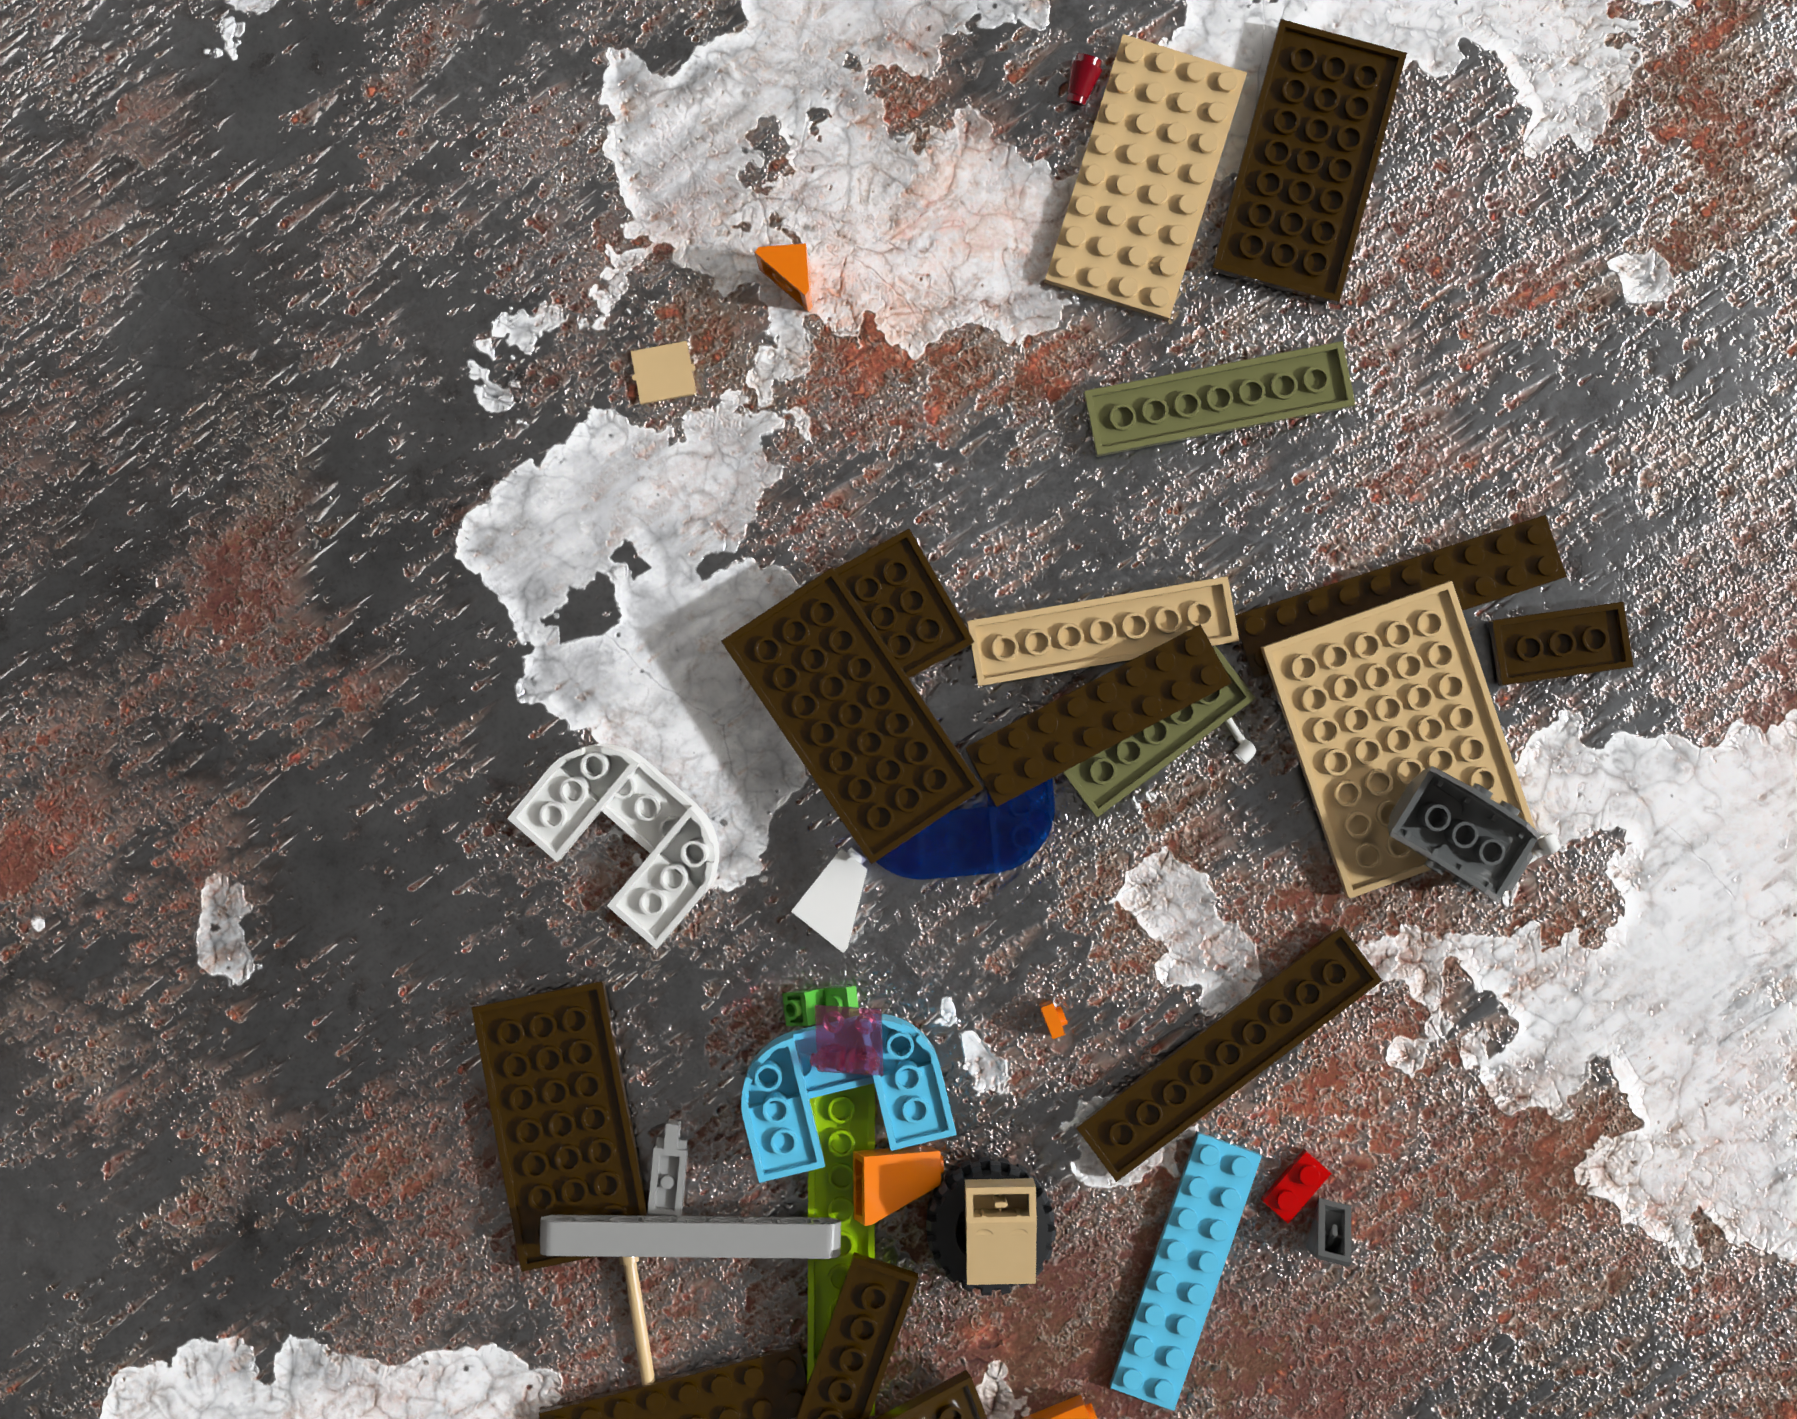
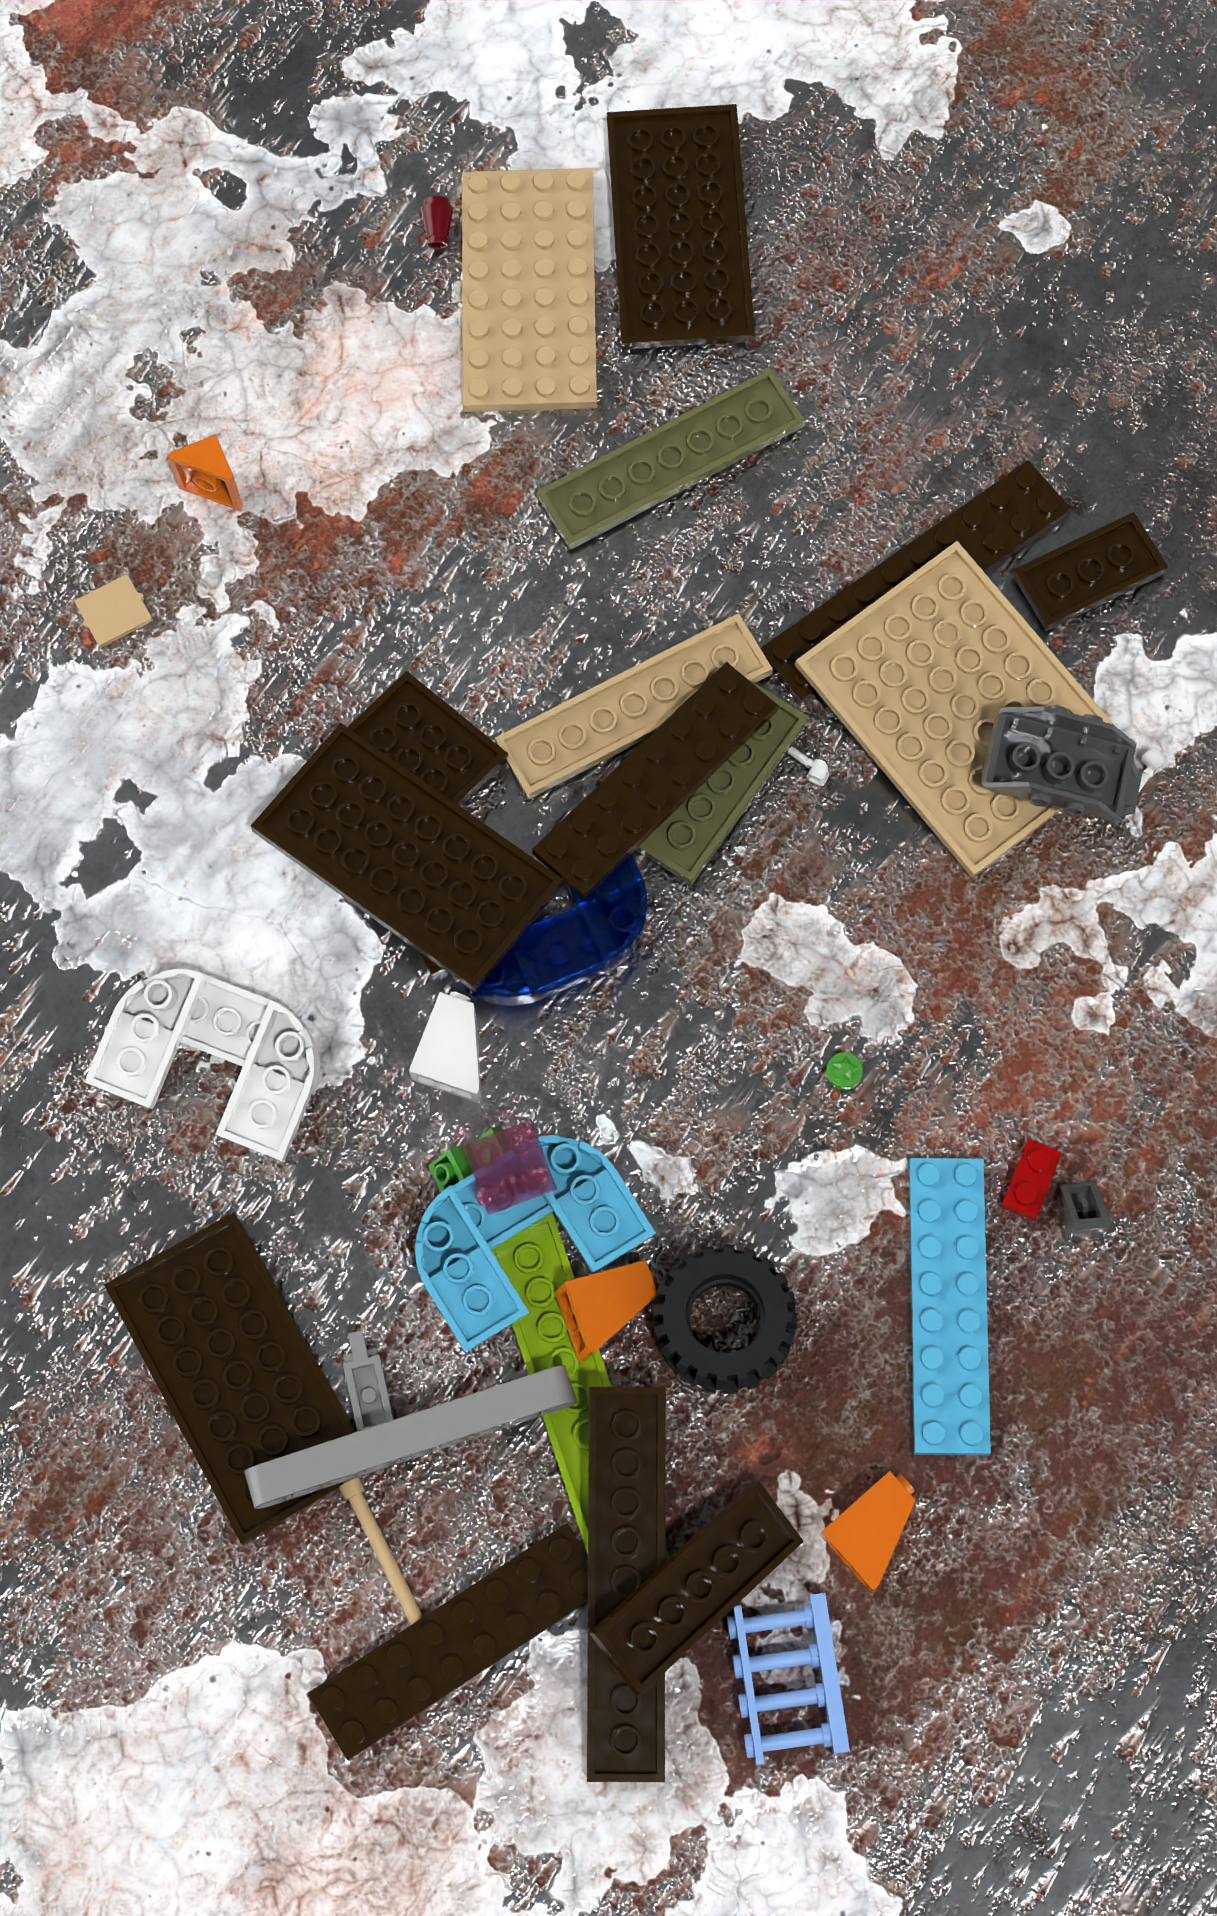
camera: 20 degrees left, 15 degrees down
tan slope [965,1178,1037,1285] -> none
orange plate [1038,1000,1068,1039] -> none
dark brown plate [1075,926,1383,1182] -> none
none -> bright green tile [826,1052,863,1091]

